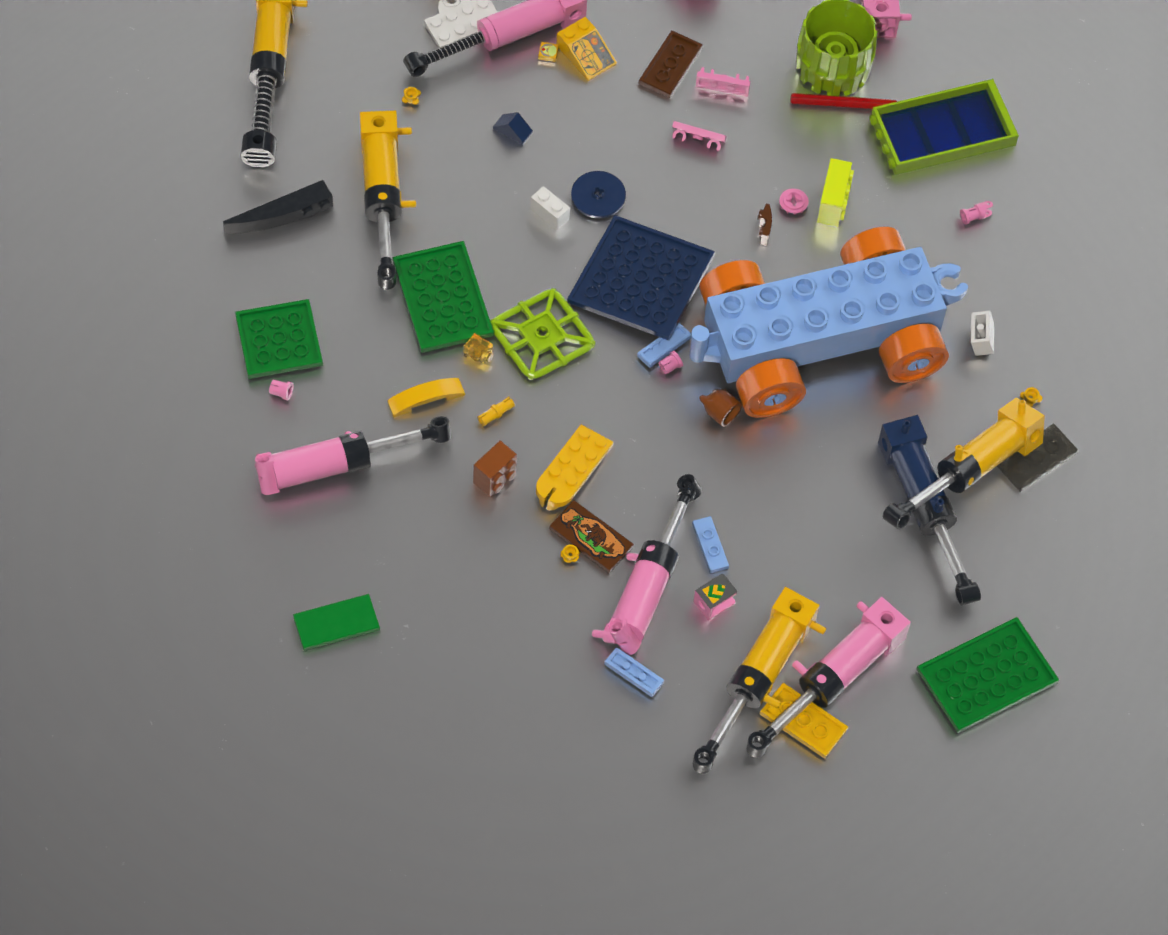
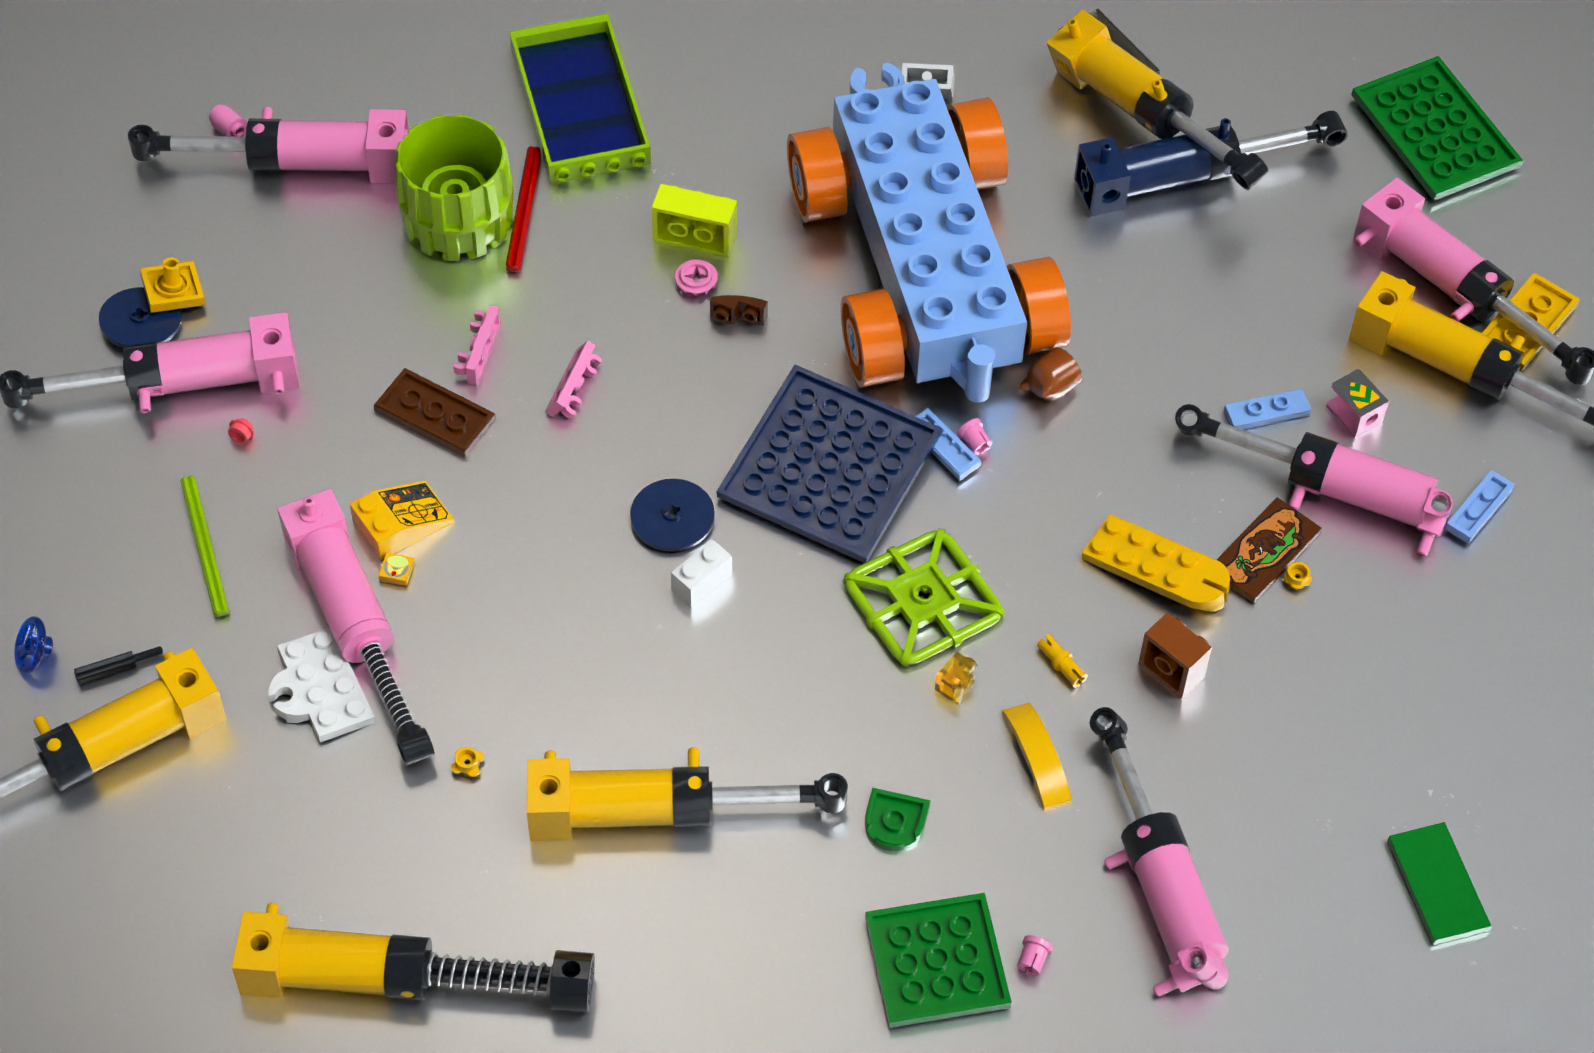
camera: 85 degrees left, 5 degrees down
black slope [223,180,333,234] -> none
green plate [392,241,494,353] -> none
dark blue slope [493,112,533,145] -> none
bright pink piece [960,201,993,225] -> none
yellow plate [1020,387,1042,407] -> none
none -> green tile [865,787,930,851]

